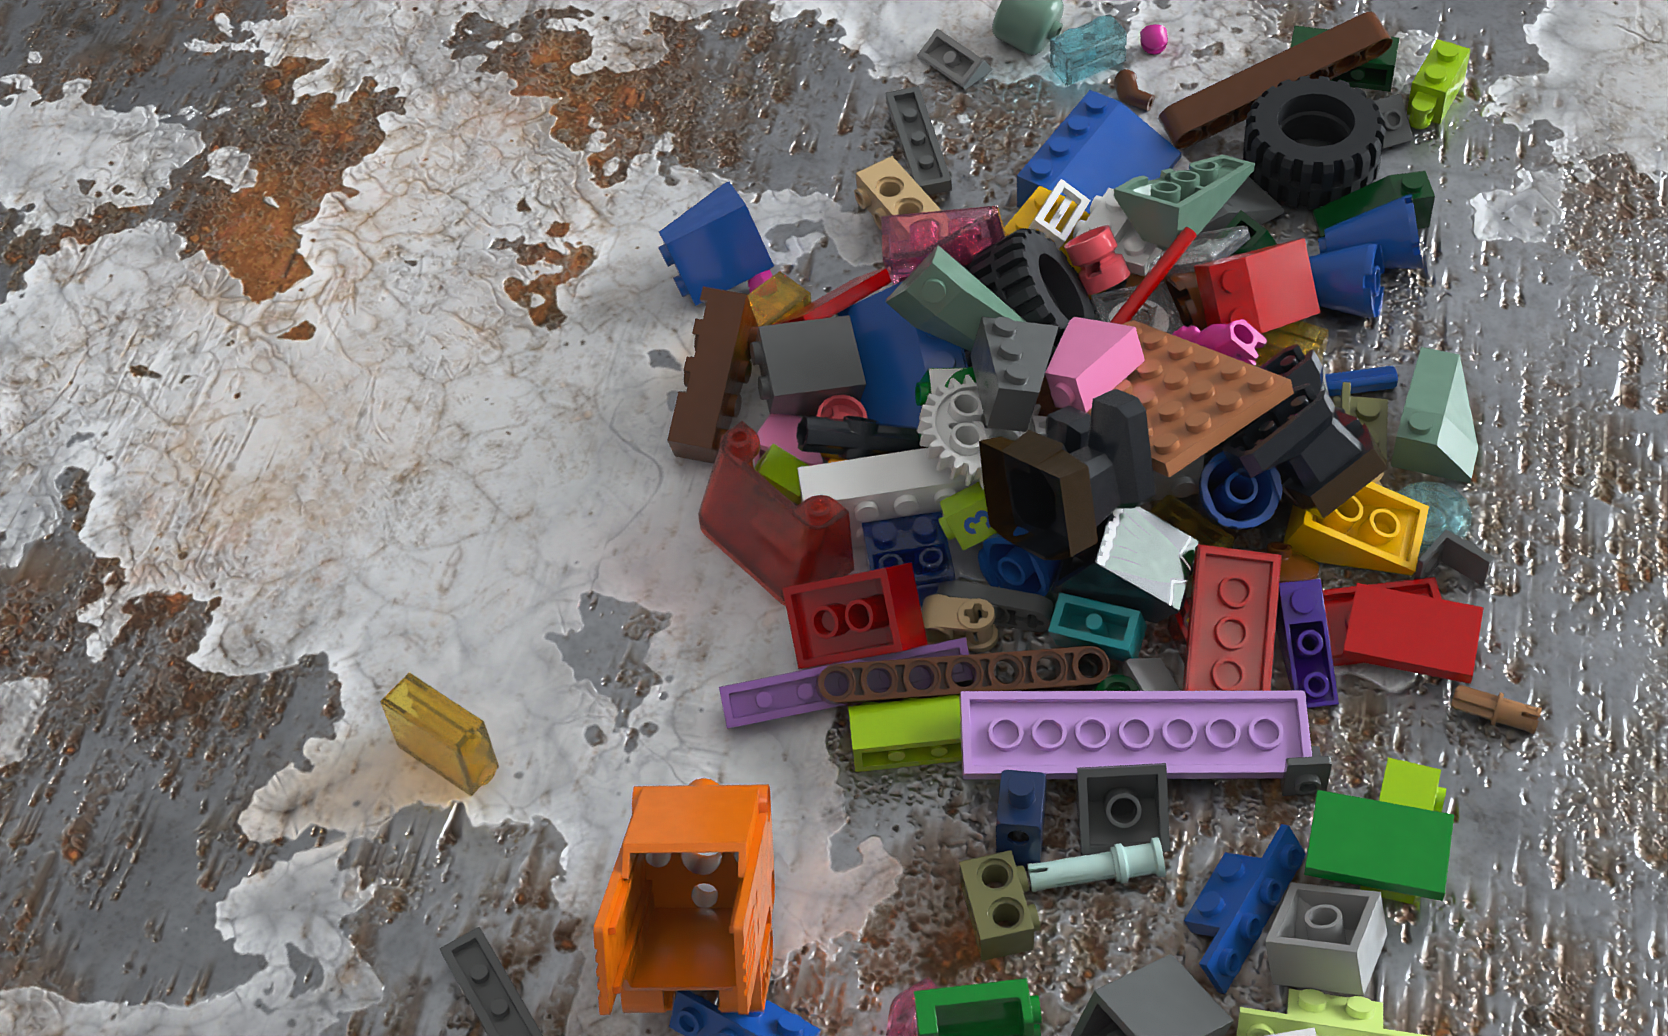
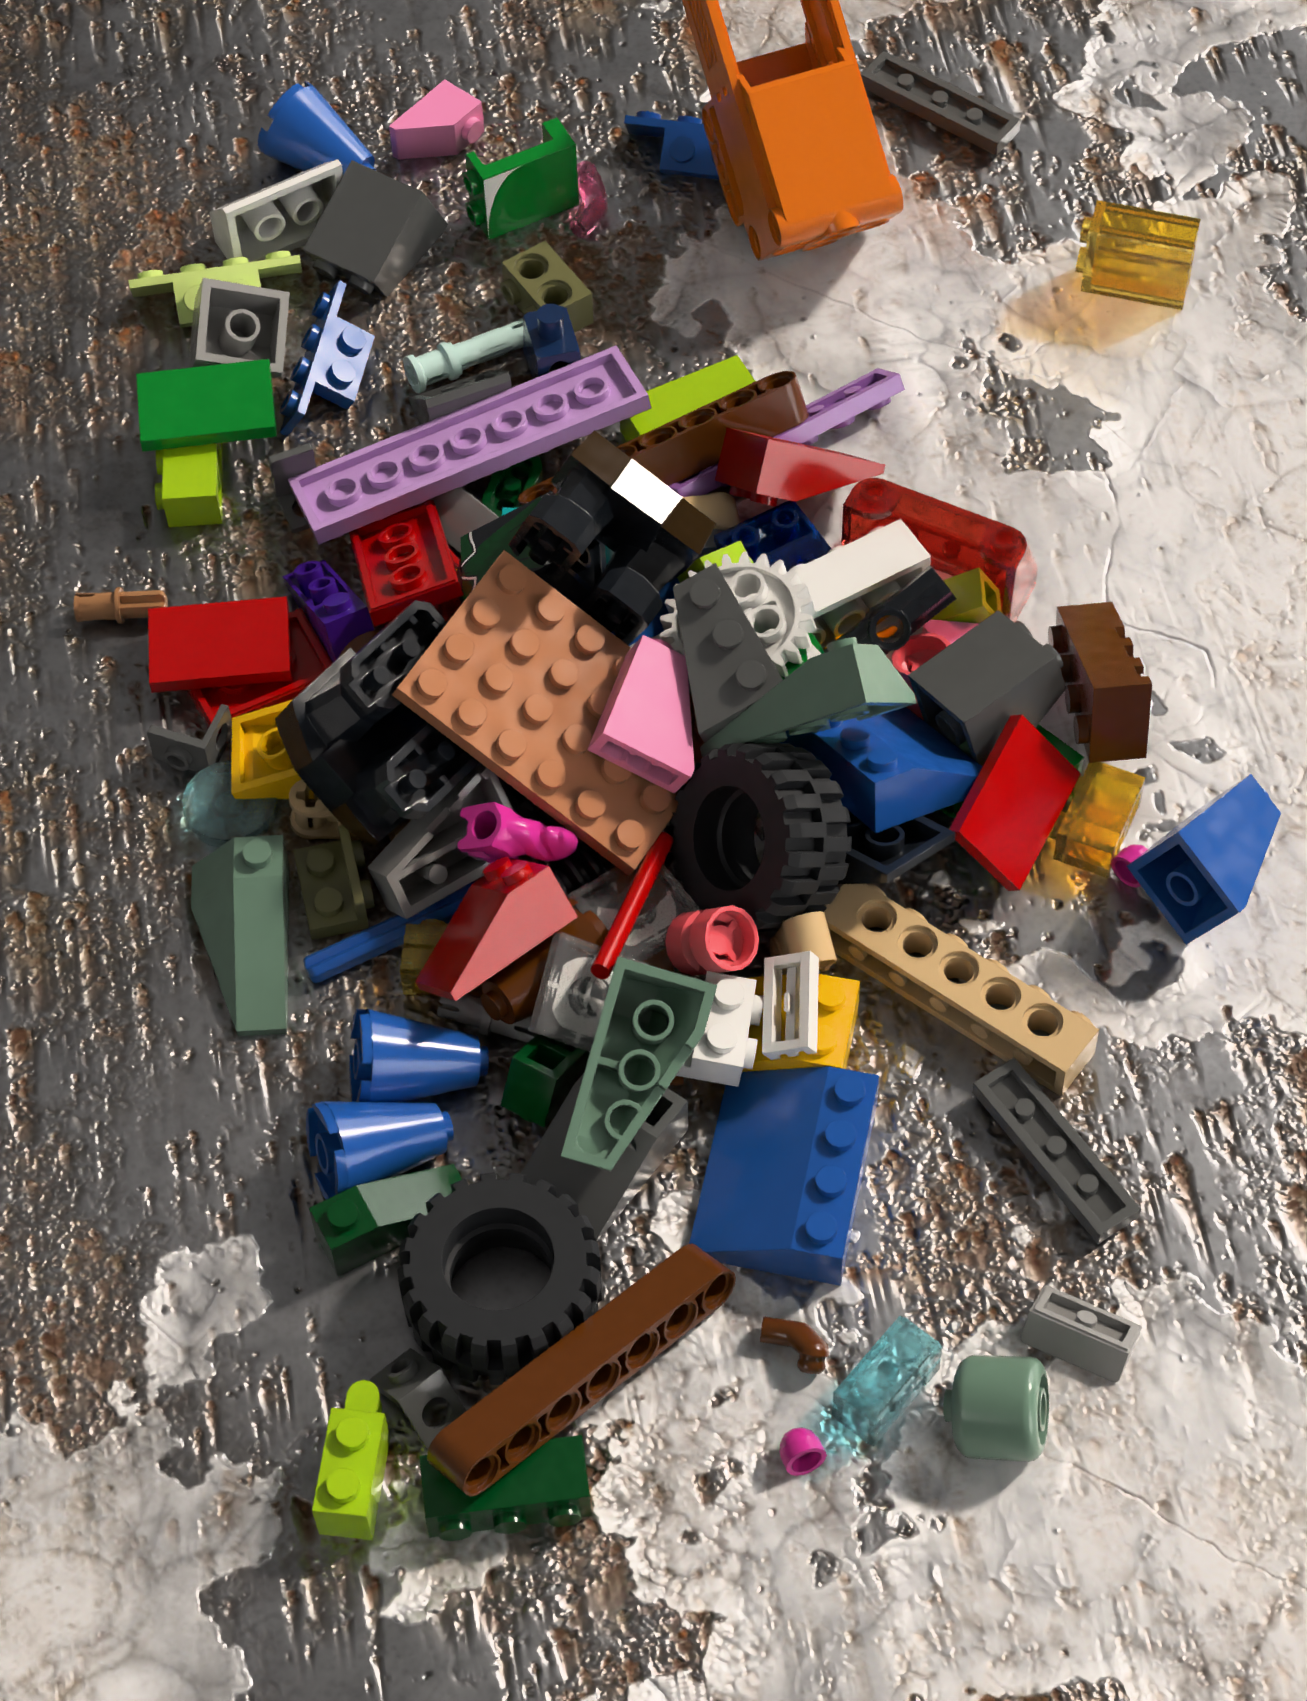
camera: 155 degrees right, 5 degrees up
clear pink slope [881,205,1006,285] -> none

